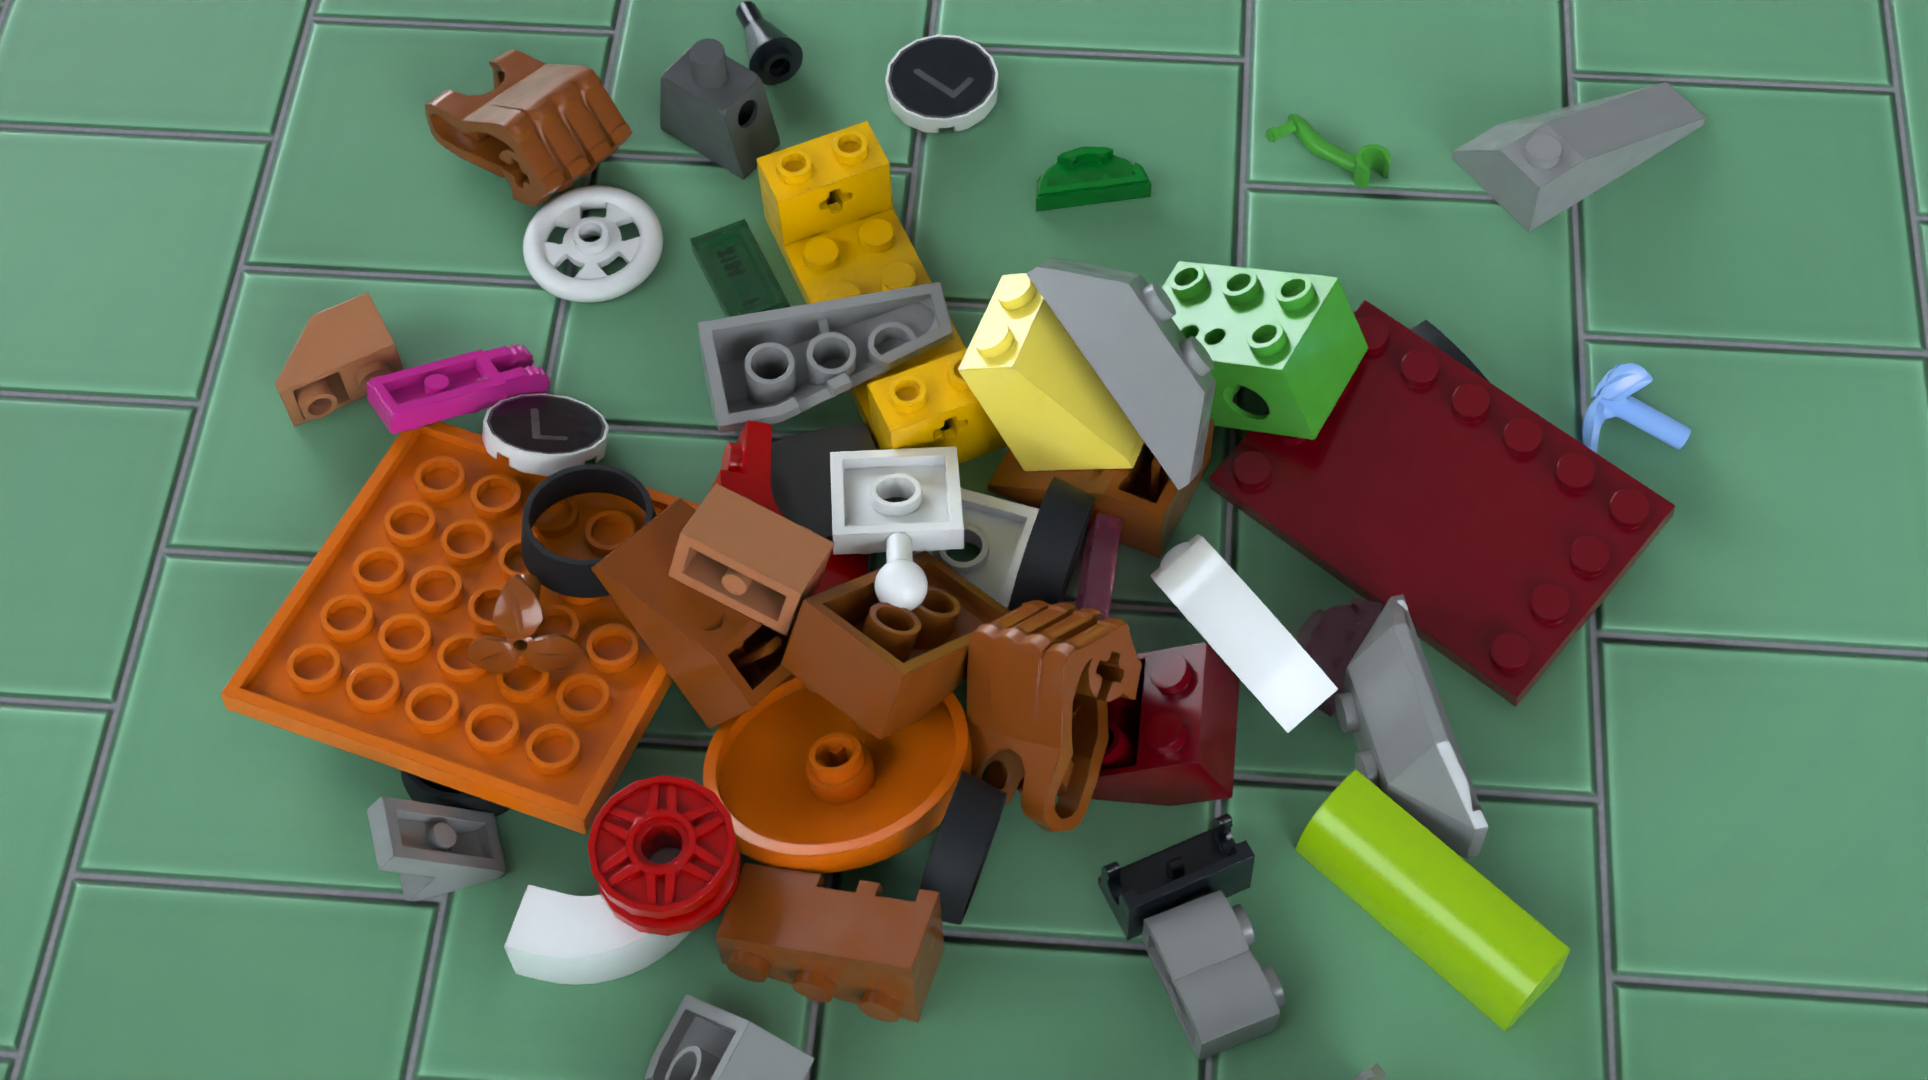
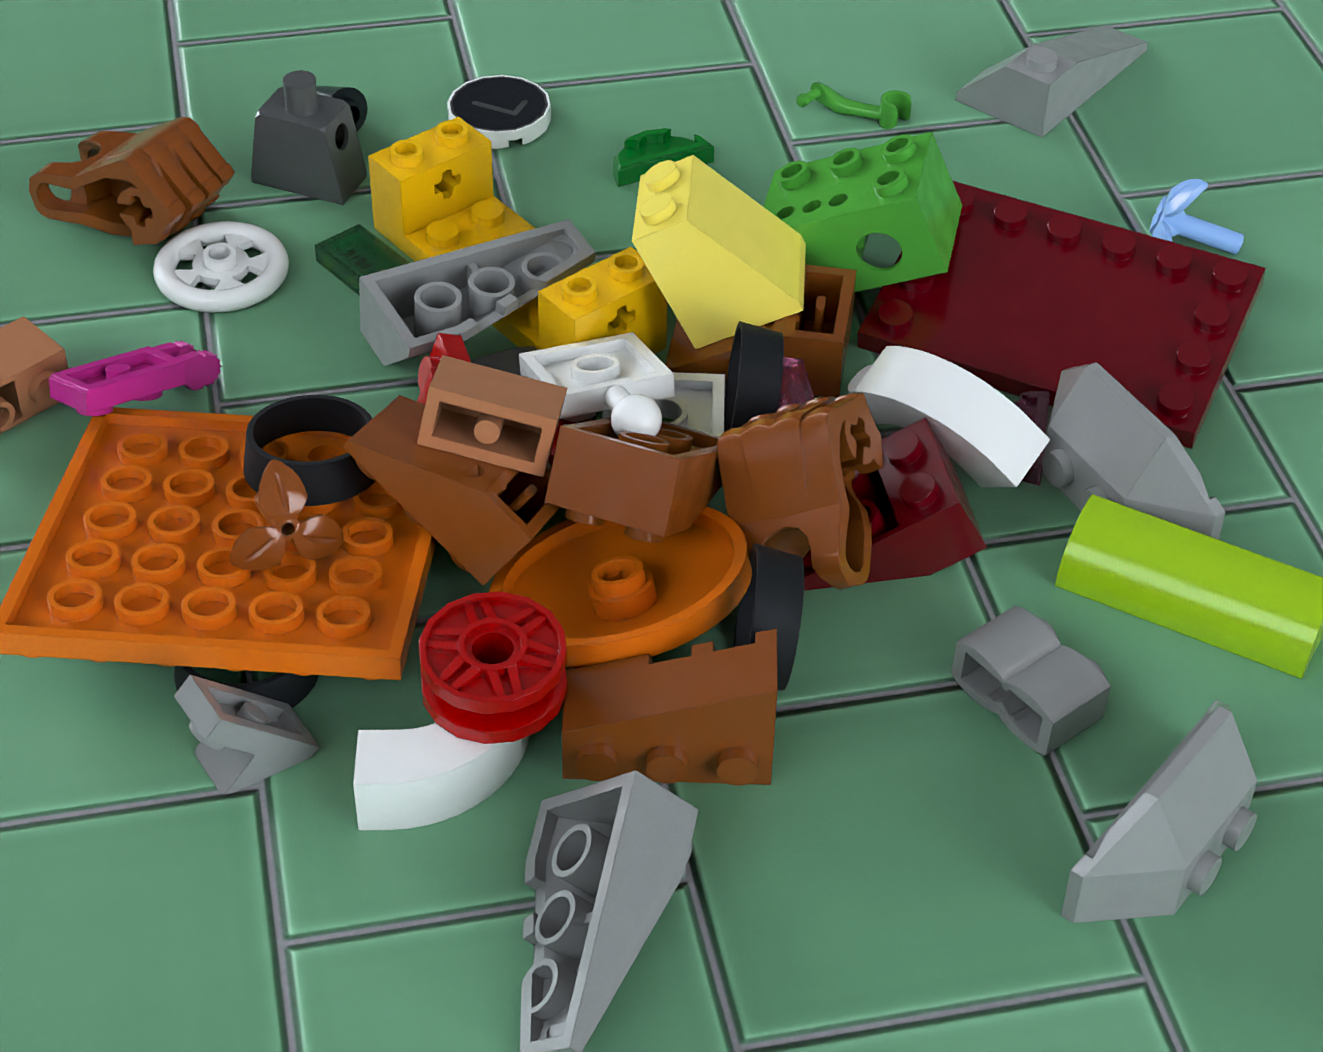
camera: 20 degrees left, 15 degrees down
tile [482,393,609,476] -> none
light grey wedge [1027,258,1216,490] -> none
black hinge [1098,813,1255,941] -> none

